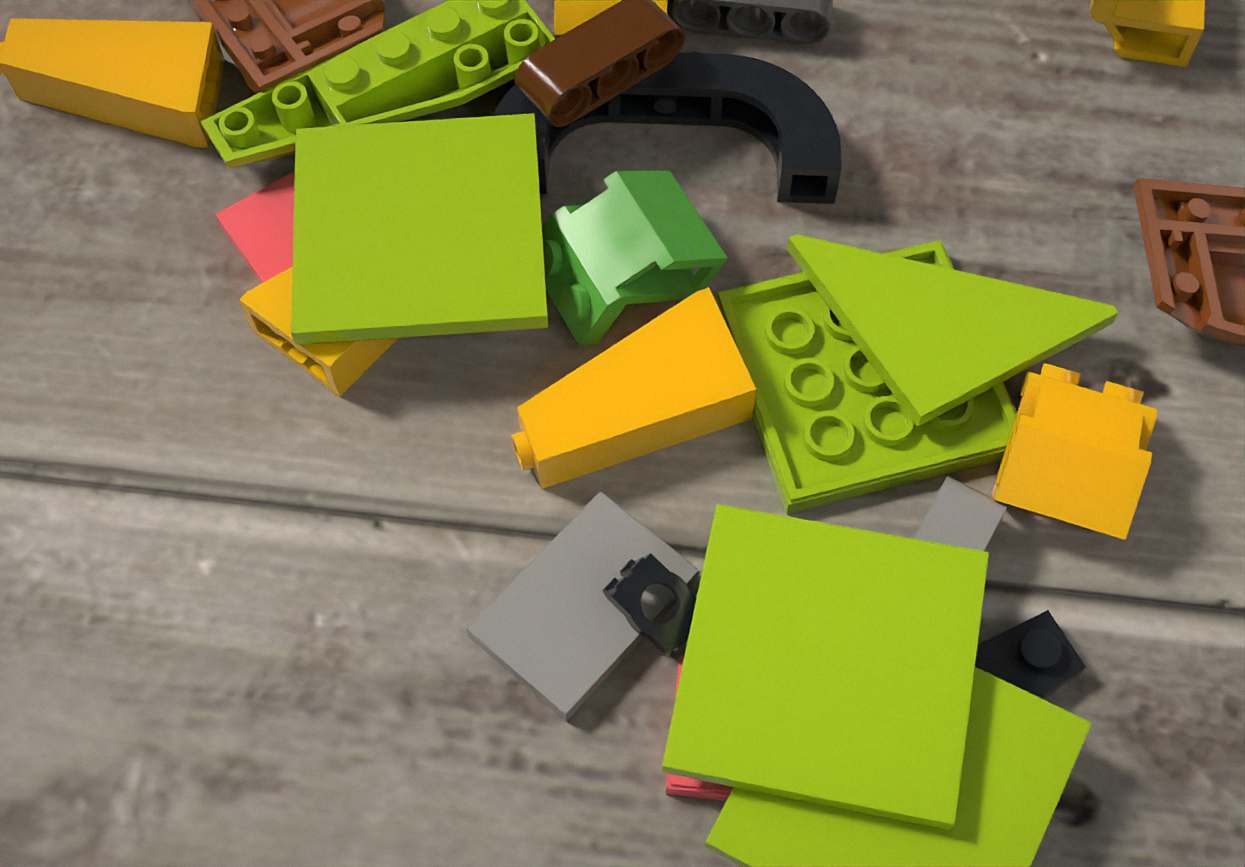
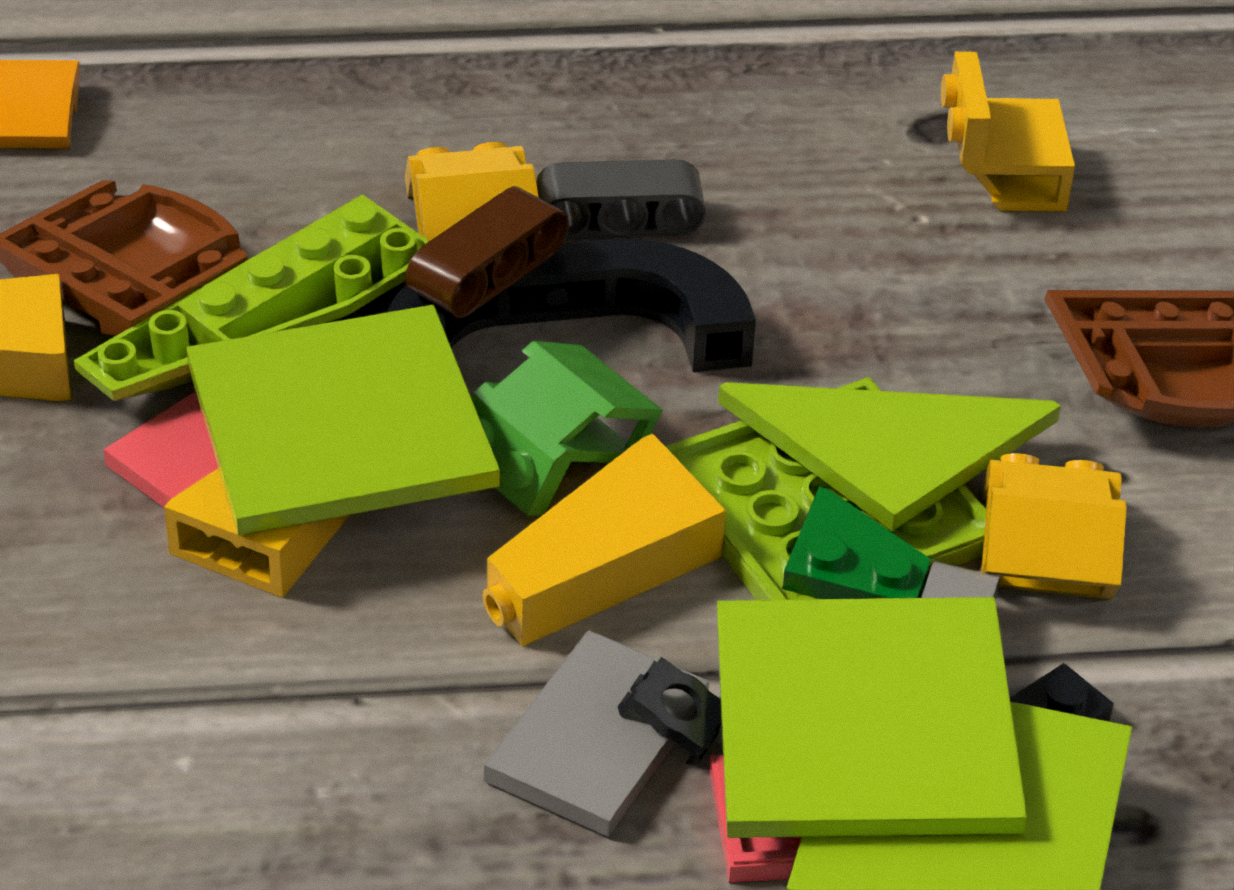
camera: 15 degrees left, 20 degrees down
none -> green wing [782,487,931,599]

